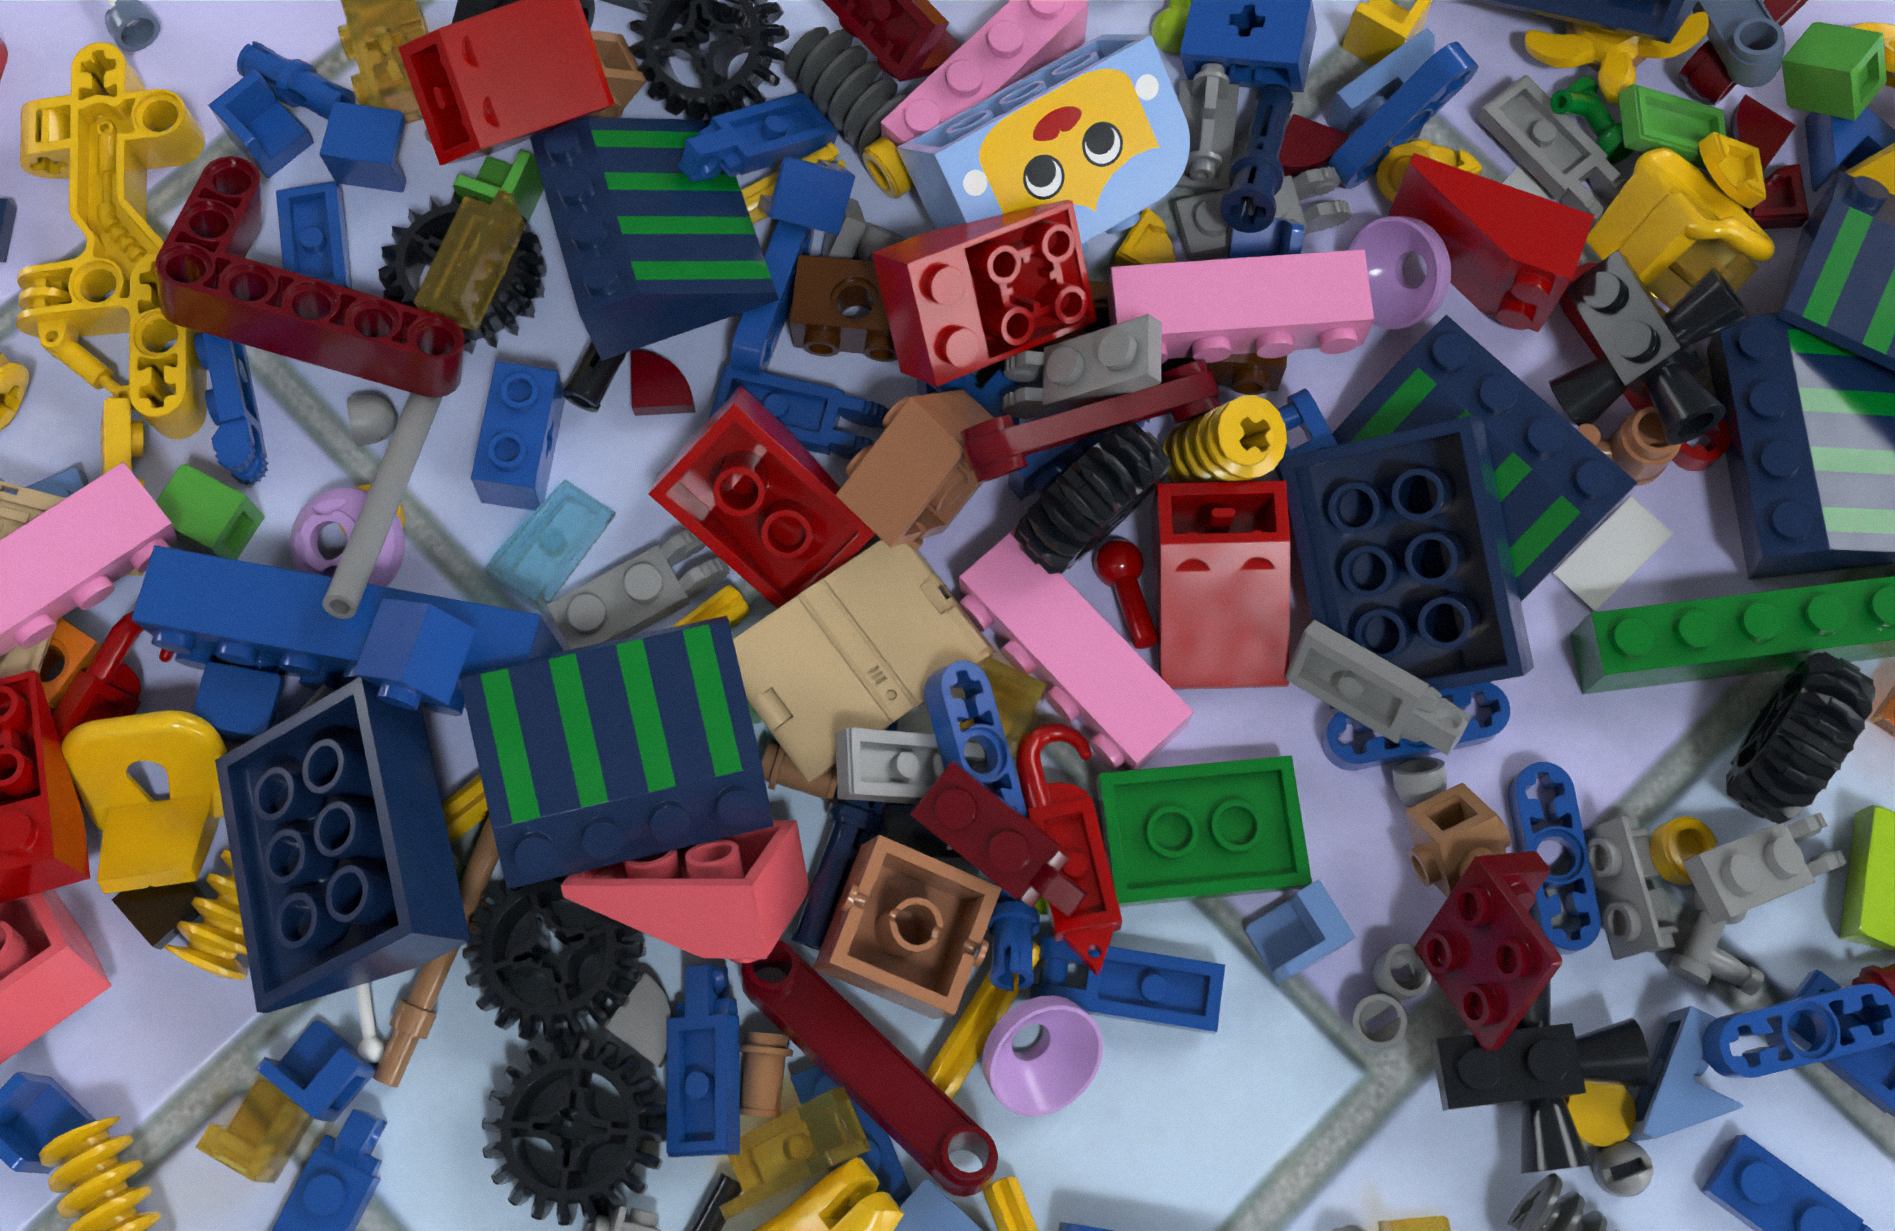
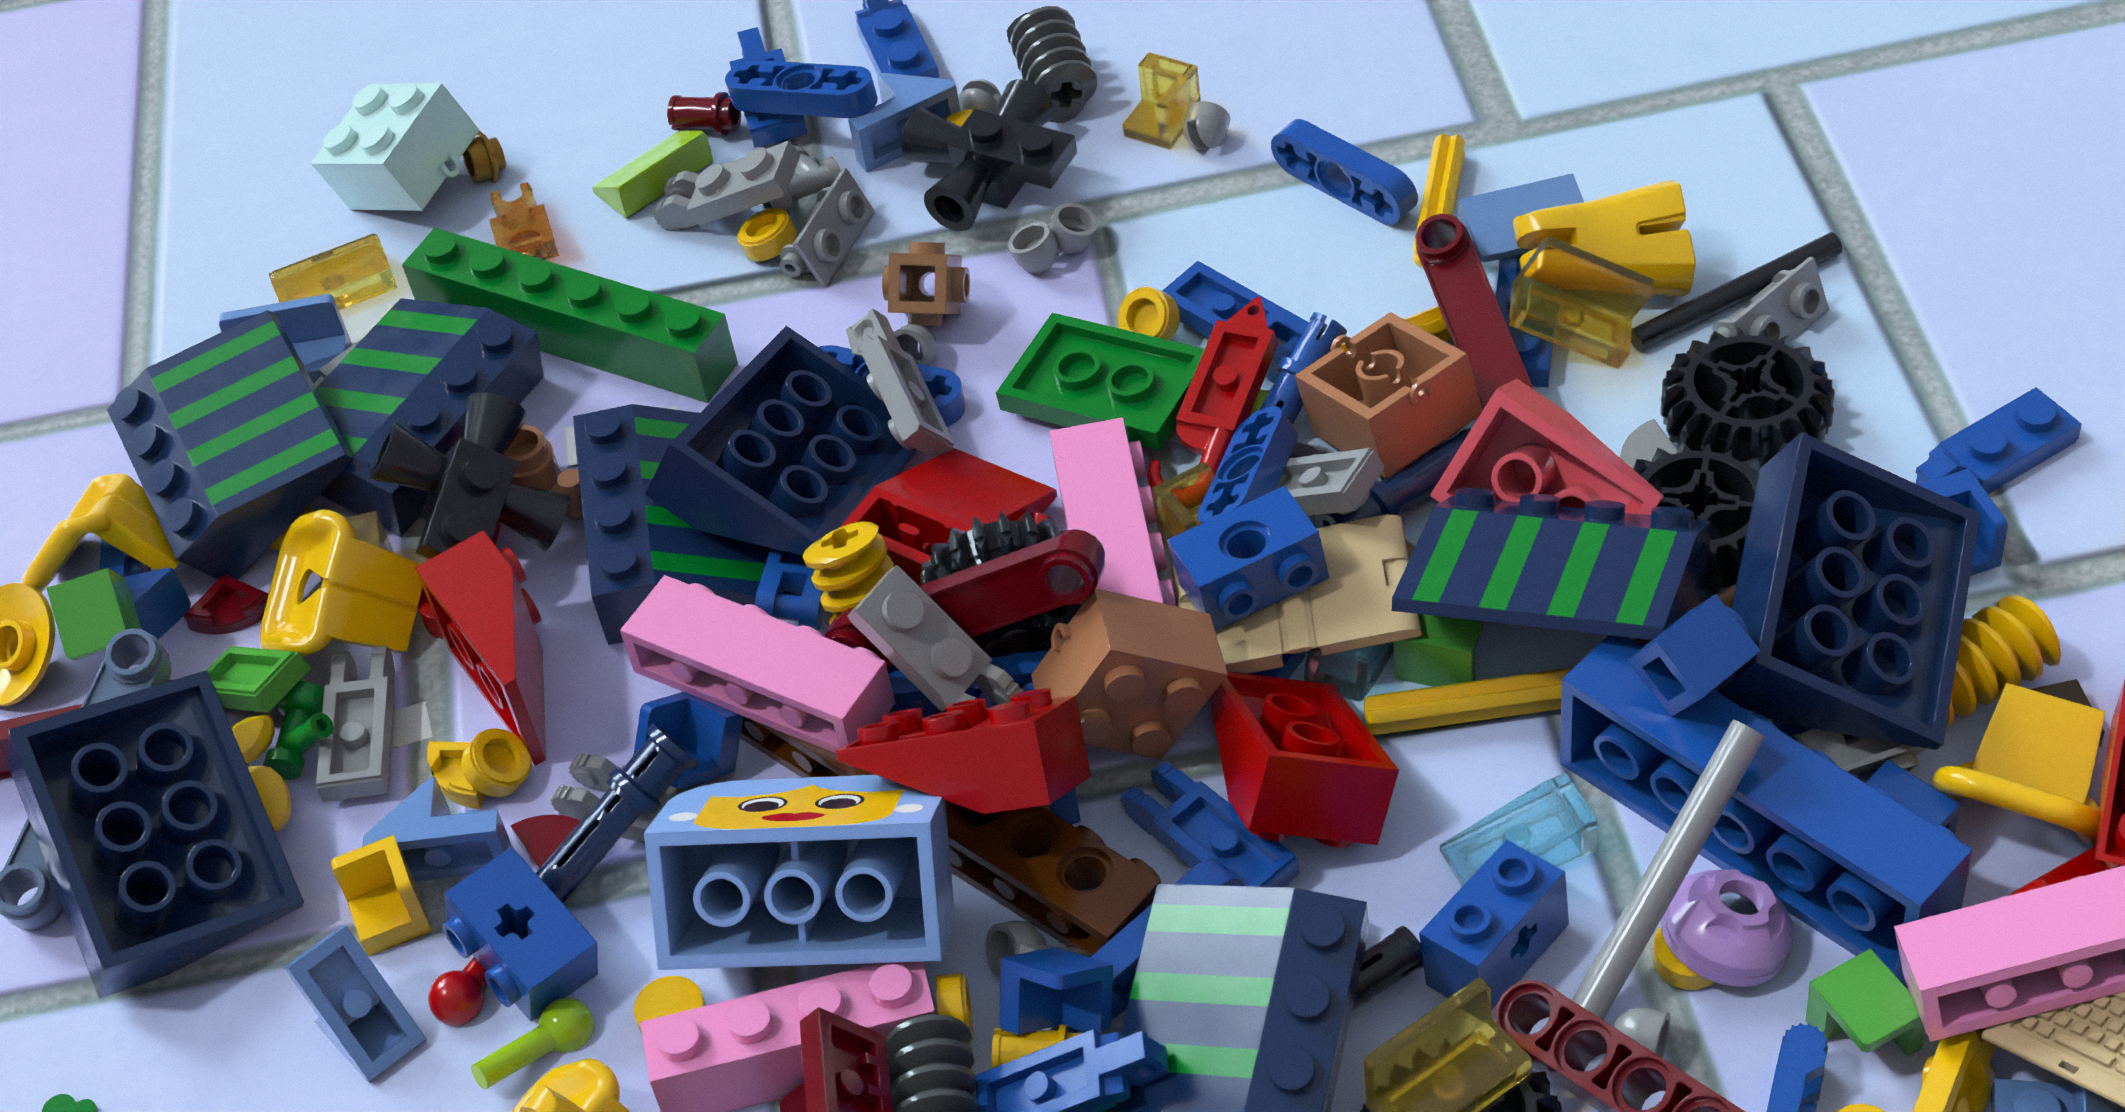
camera: 140 degrees left, 25 degrees down
clear yellow panel [195,1079,314,1183] -> none
light grey hinge [546,529,730,650] -> none
blue hinge [666,964,740,1157] -> none
medium nougat pin [739,1032,793,1118] -> none
dark red hinge [910,761,1088,917] -> none
lavender piece [982,995,1103,1116] -> none
light grey hinge [1175,63,1239,192] -> none
medium blue panel [1245,879,1356,986] -> none
blue beam [1328,42,1478,189] -> none
lavender piece [1349,216,1451,329] -> none
dark red bracket [1414,851,1562,1051] -> none
blue beam [1508,762,1601,955] -> none
yellow tile [1698,132,1766,209] -> none
black gear [1726,652,1876,825] -> none
dark red tile [1730,94,1797,172] -> none
none -> yellow tile [1117,287,1180,340]
none -> blue brick [1167,486,1330,631]

